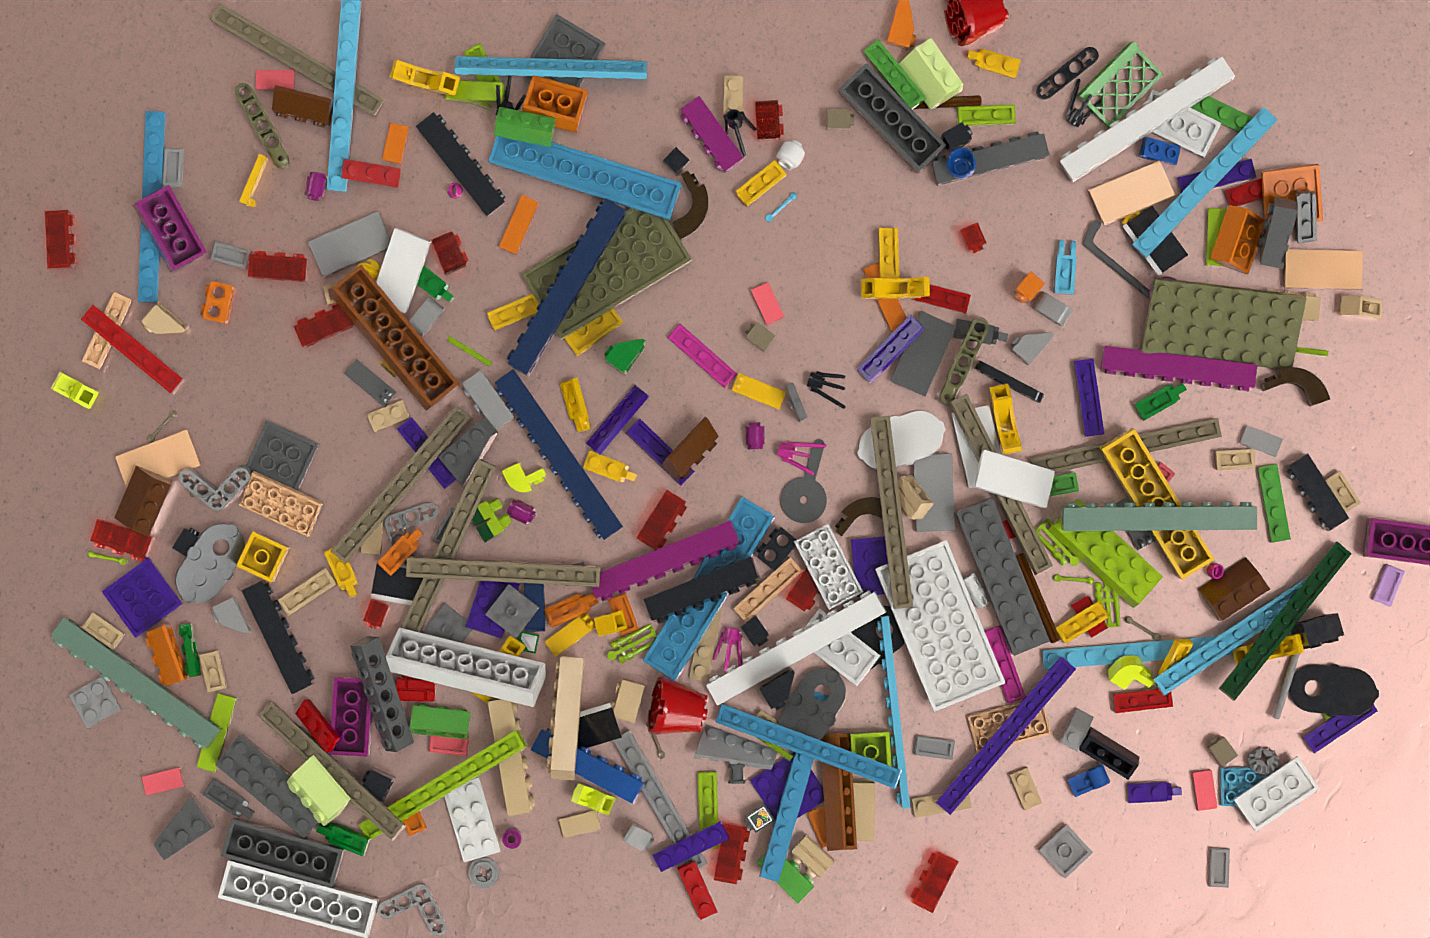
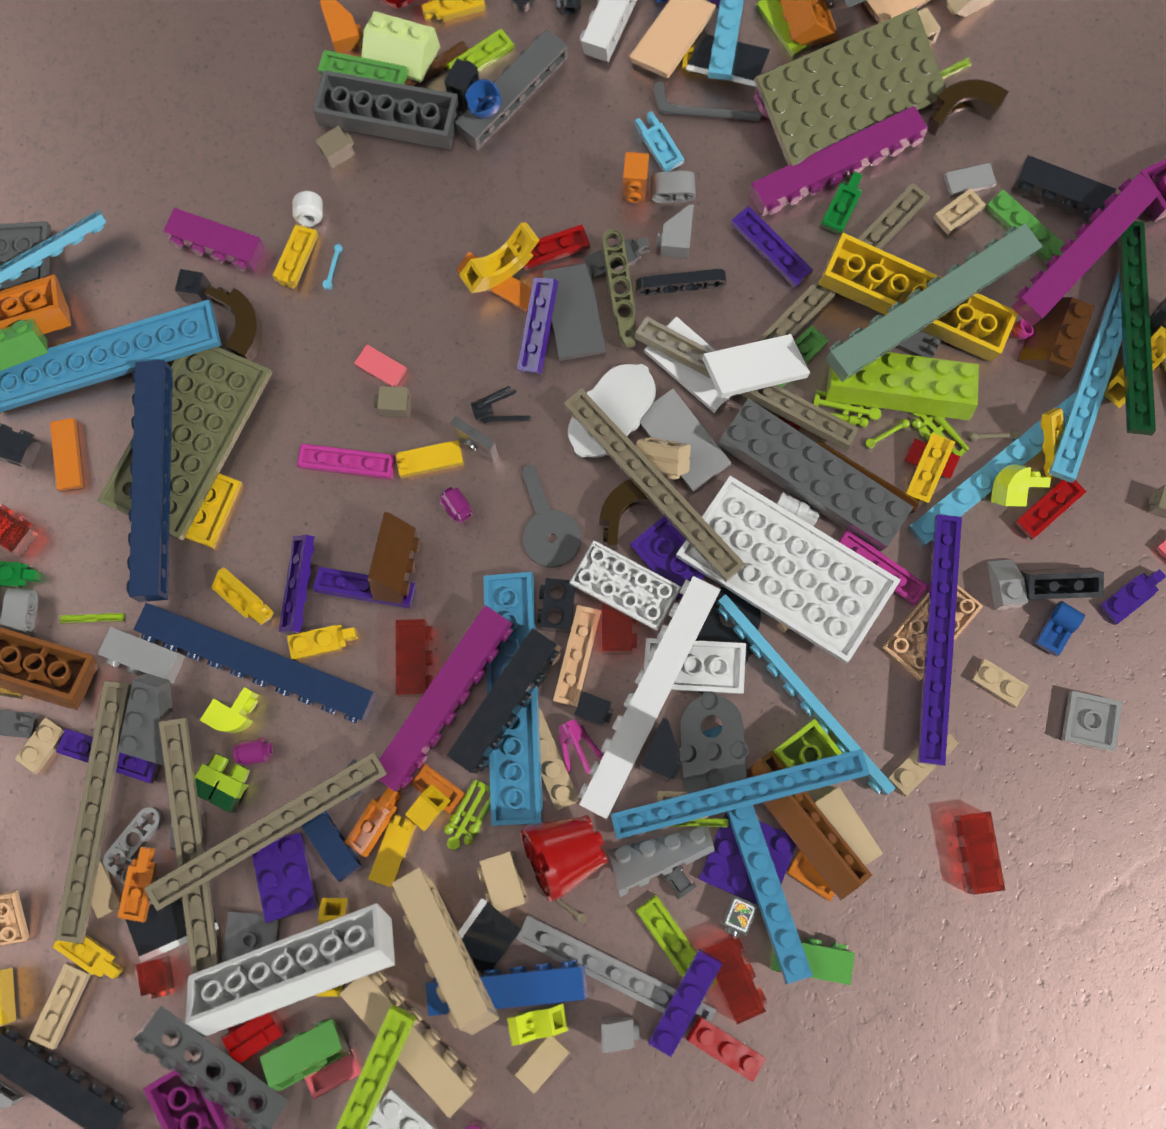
camera: 30 degrees left, 10 degrees down
flat silver plate [485,584,539,638] -> none
yellow hinge [487,294,539,331] -> none
tile [519,631,540,654] -> none
green slope [604,339,647,376] -> none
tan brick [723,76,743,116] -> none
black plant [723,109,757,157] -> none
clear red brick [755,100,784,141] -> none
dark pink plant [778,441,827,475] -> none
tan brick [791,834,835,878] -> none
yellow hinge [878,227,900,279] -> none
light grey tile [914,736,955,760] -> none
clear red brick [959,222,987,254] -> none
yellow arch [989,384,1022,455] -> none
tan plate [1325,471,1361,512] -> none
none -> magenta brick [1011,173,1161,326]

